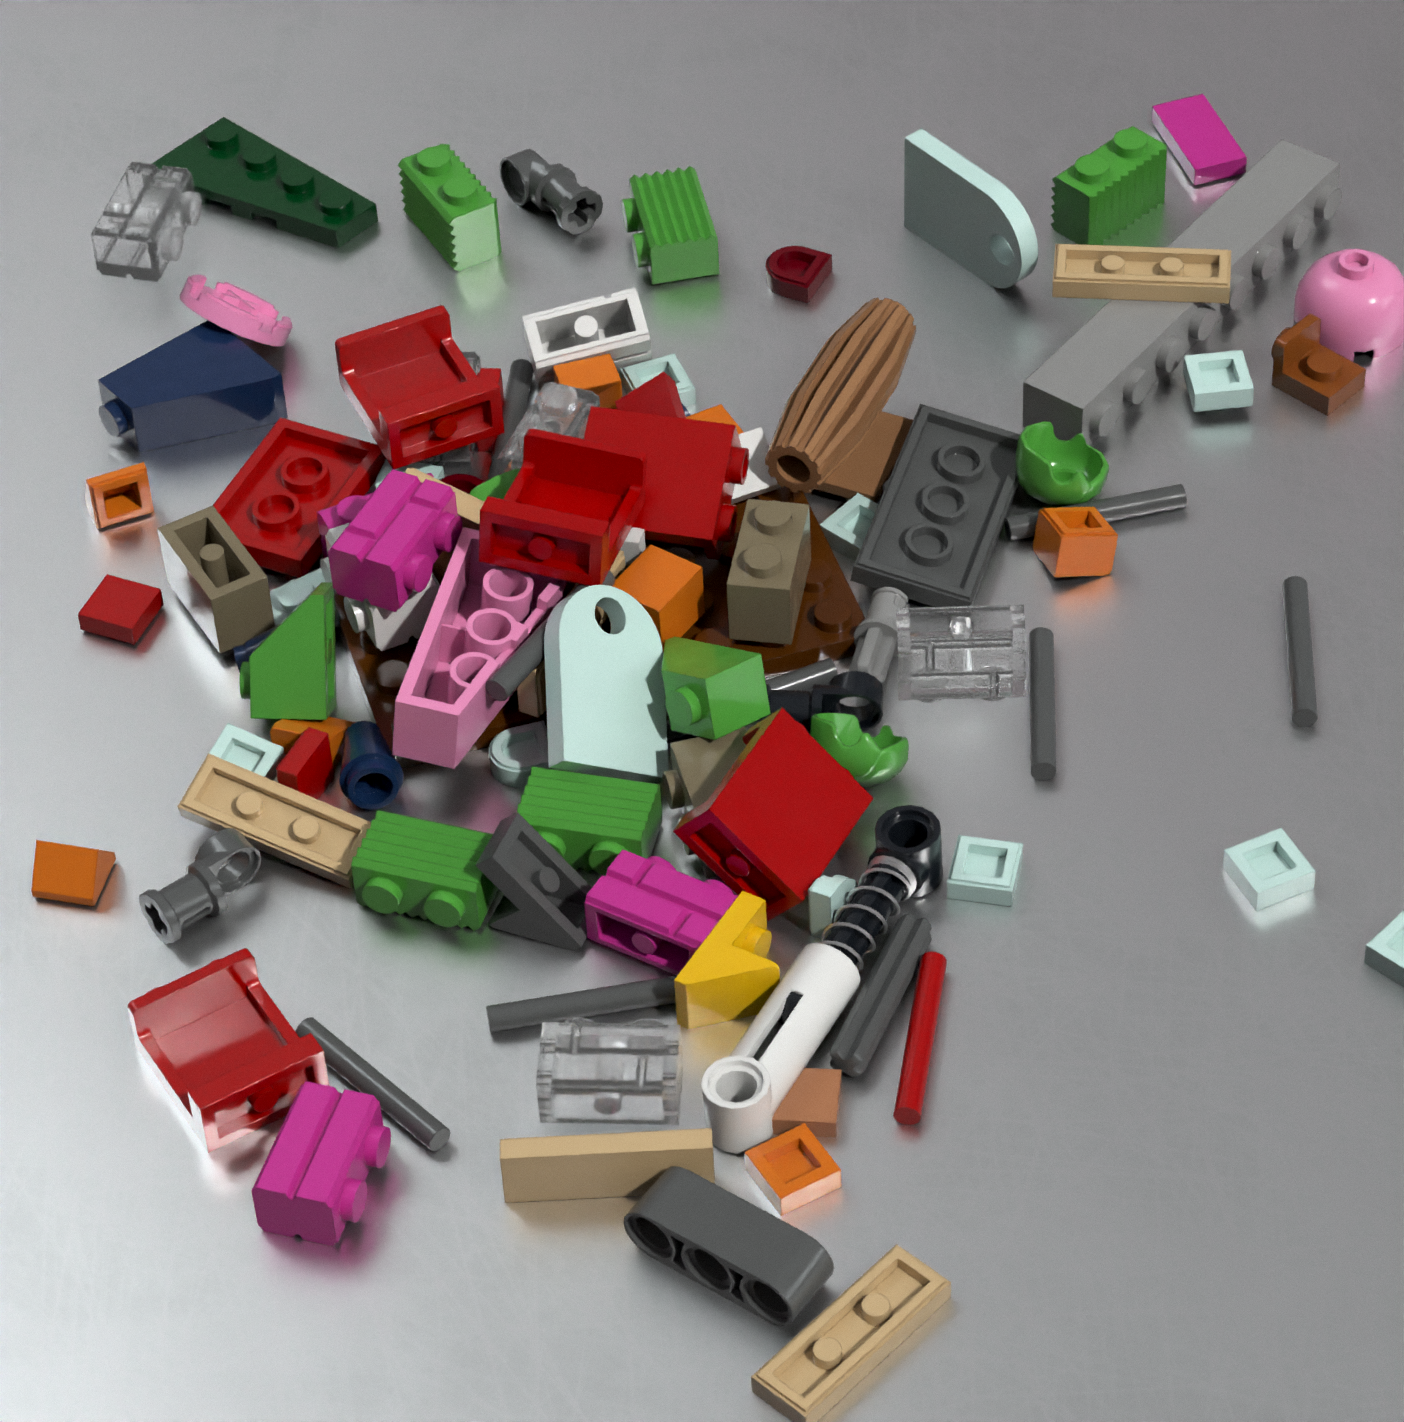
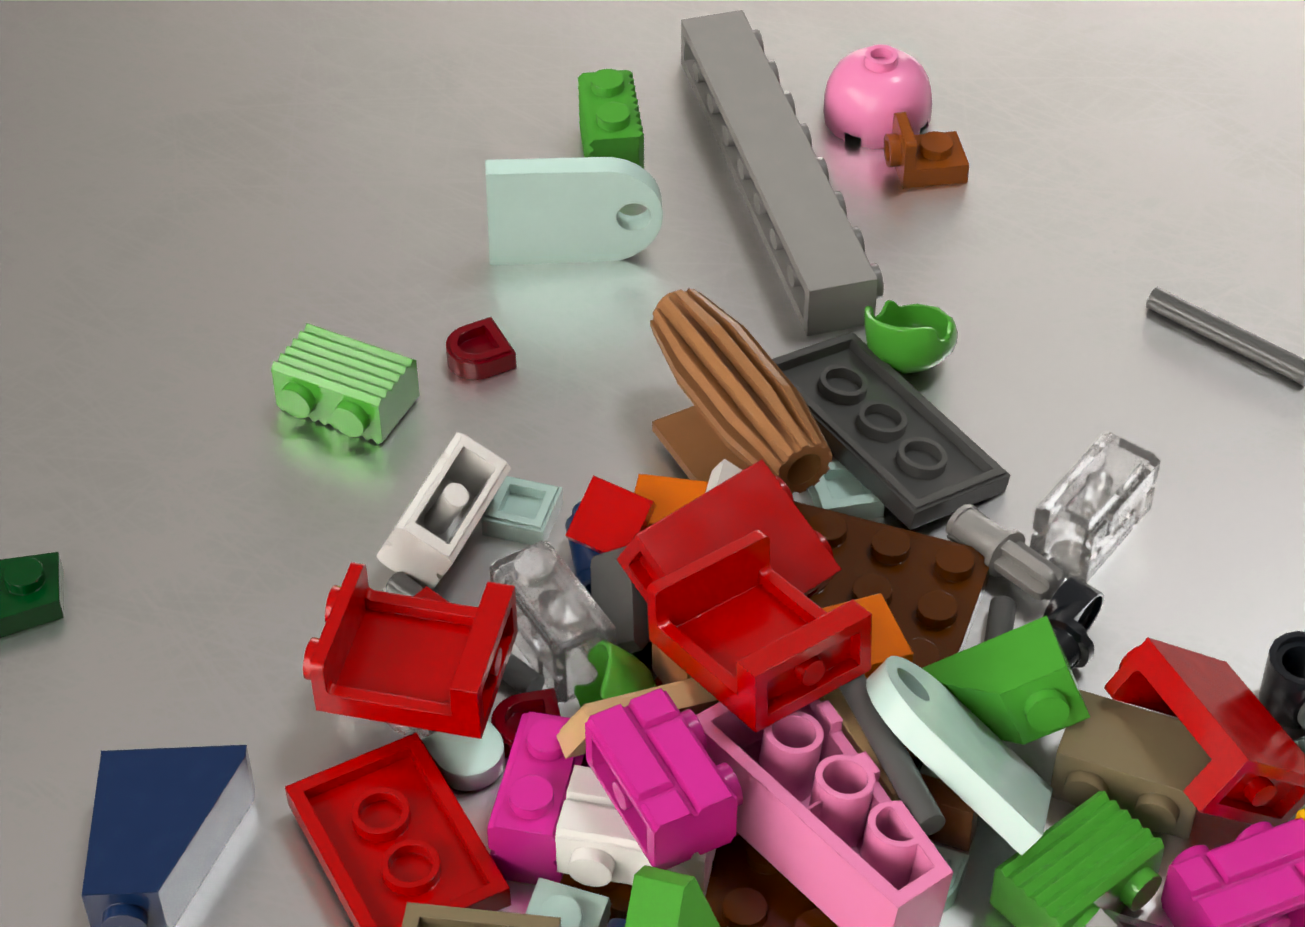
camera: 55 degrees left, 0 degrees up
bright pink tile [180,275,292,347] -> none
bright green brick [398,144,501,272] -> none
dark grey connector [499,149,603,235] -> none
orange slope [553,353,622,420] -> none
dark tan brick [726,499,811,645] -> none
bright green hair [811,713,909,787] -> none
dark grey bar [1004,484,1187,541] -> none
dark grey bar [1028,627,1057,780] -> none
orange slope [1033,506,1118,577] -> none
tan tile [1052,244,1231,304] -> none
dark pink tile [1151,94,1247,185] -> none
light aqua plate [1183,350,1254,412] -> none

